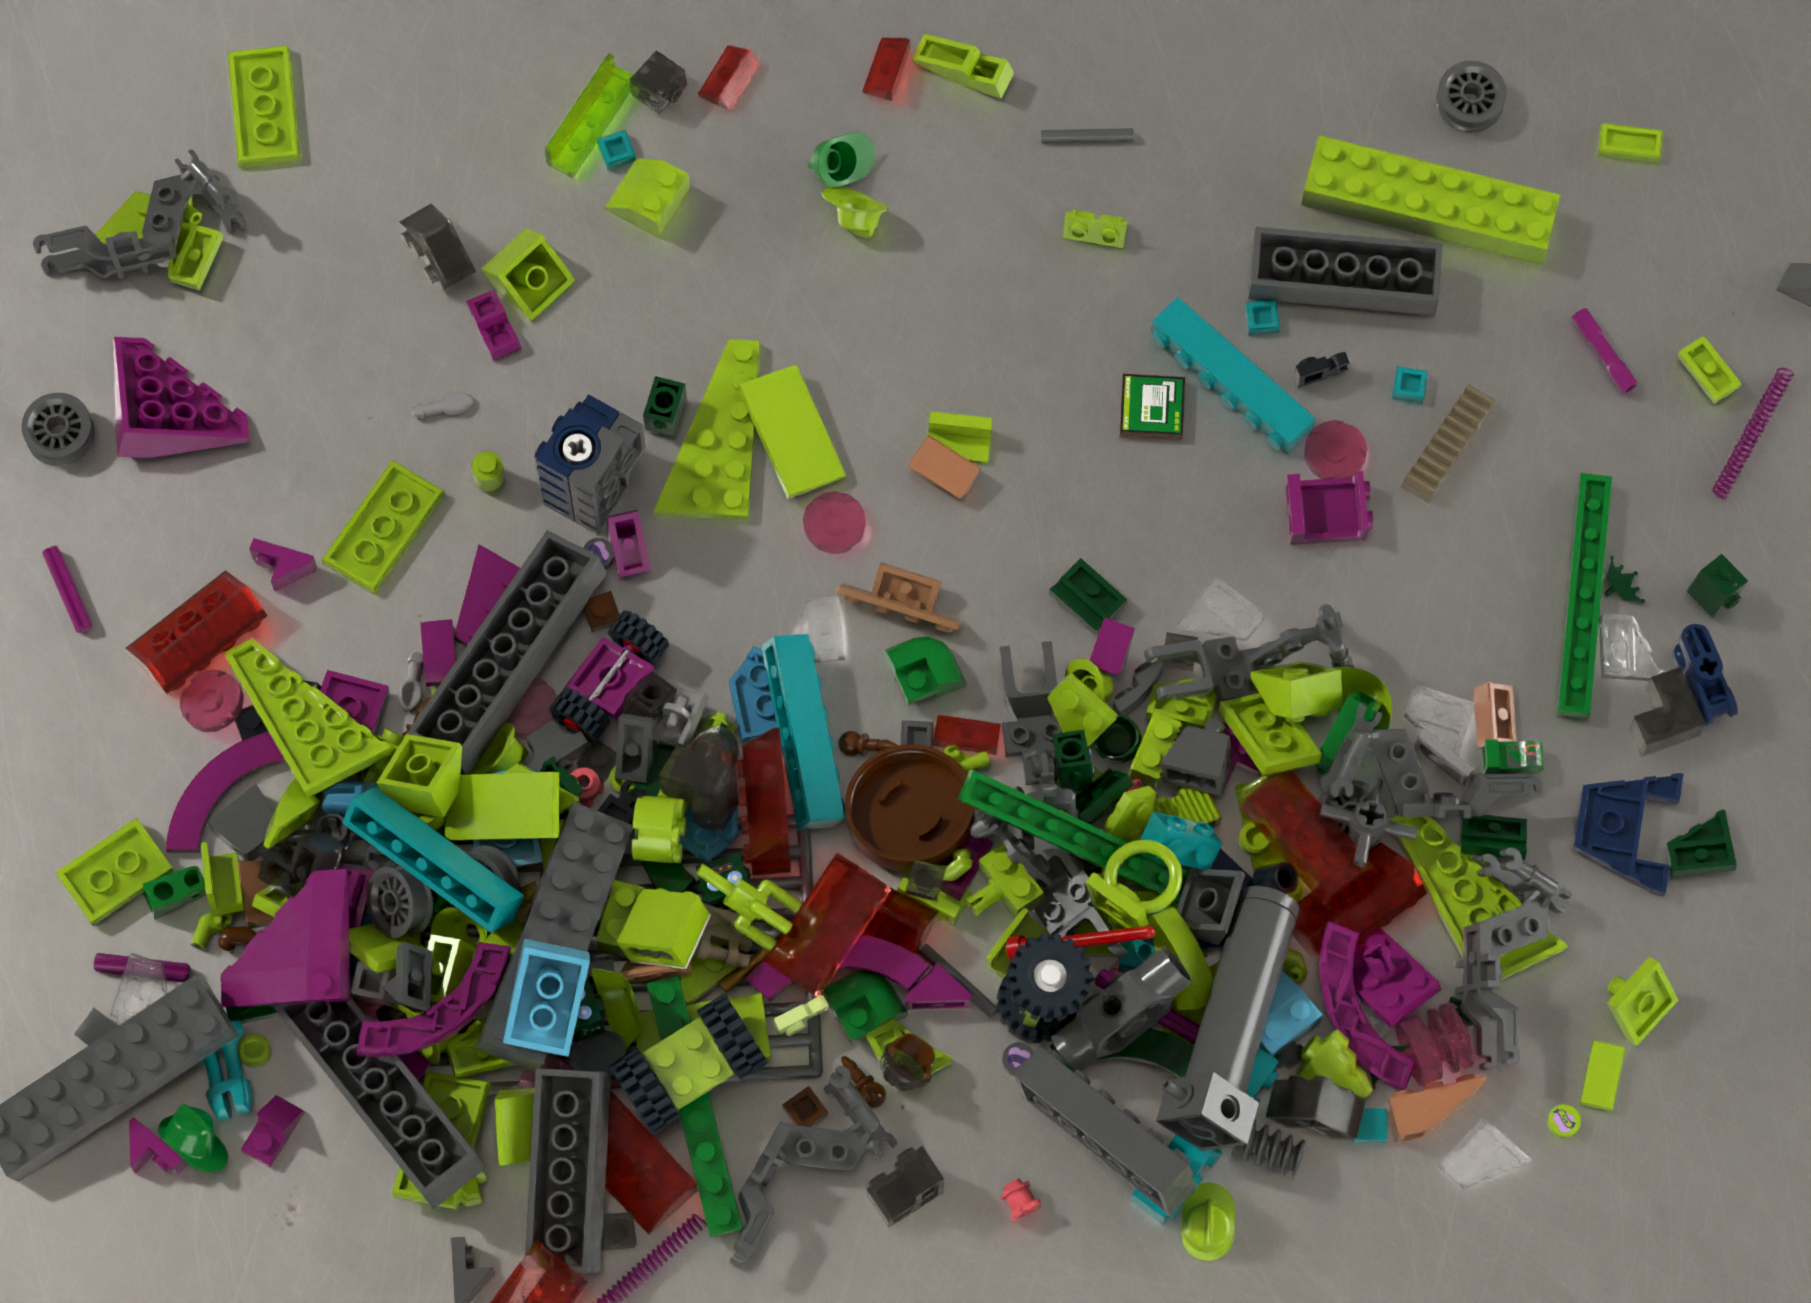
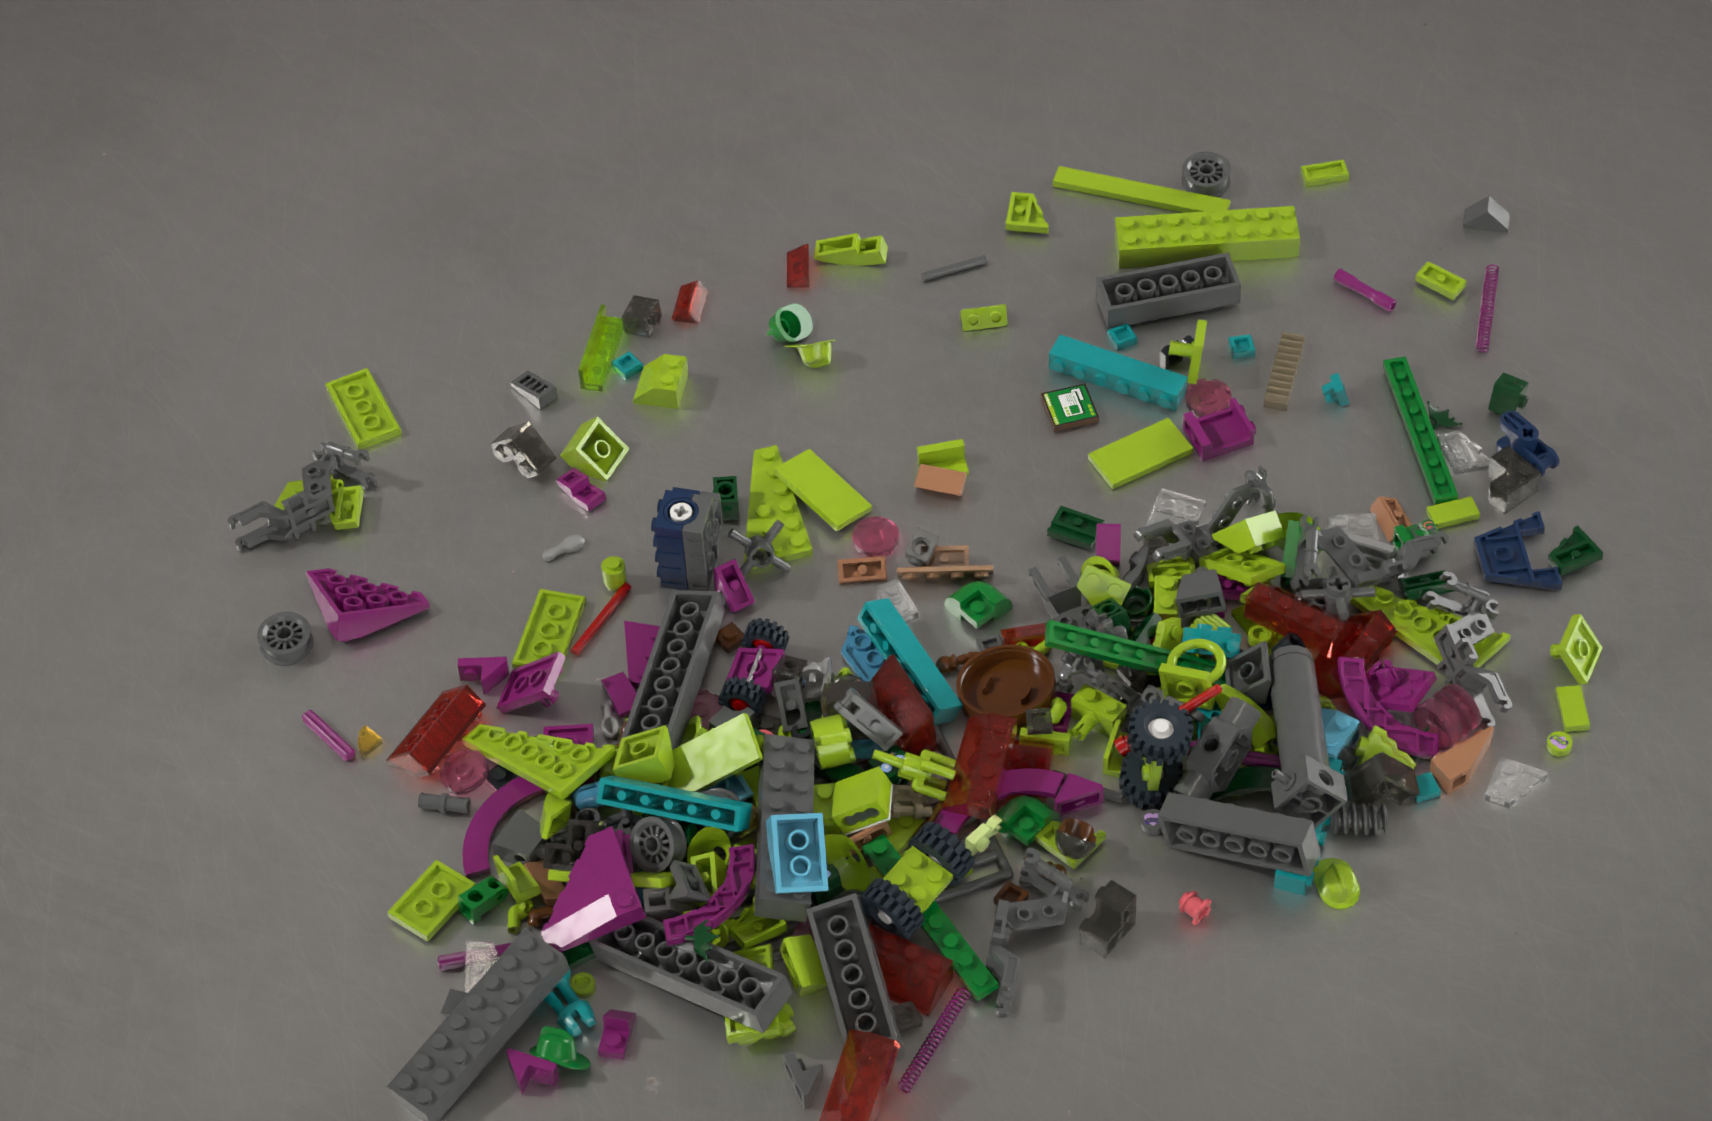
camera: 15 degrees left, 20 degrees down
none -> clear yellow tile [358,725,383,758]
none -> dark grey pin [418,792,471,814]
none -> magenta plate [496,652,566,713]
none -> dark grey slope [510,370,558,410]
none -> red bar [570,582,632,656]
none -> dark green piece [685,919,720,962]
none -> dark grey bar [728,520,791,578]
none -> dark grey plate [833,687,903,751]
none -> nougat slope [837,556,887,584]
none -> dark grey brick [905,527,939,567]
none -> lime wing [1006,192,1049,234]
none -> lime tile [1053,166,1231,213]
none -> lime tile [1088,417,1193,490]
none -> lime tile [1168,319,1207,384]
none -> teal tile [1321,373,1350,406]
none -> lime tile [1426,496,1480,529]

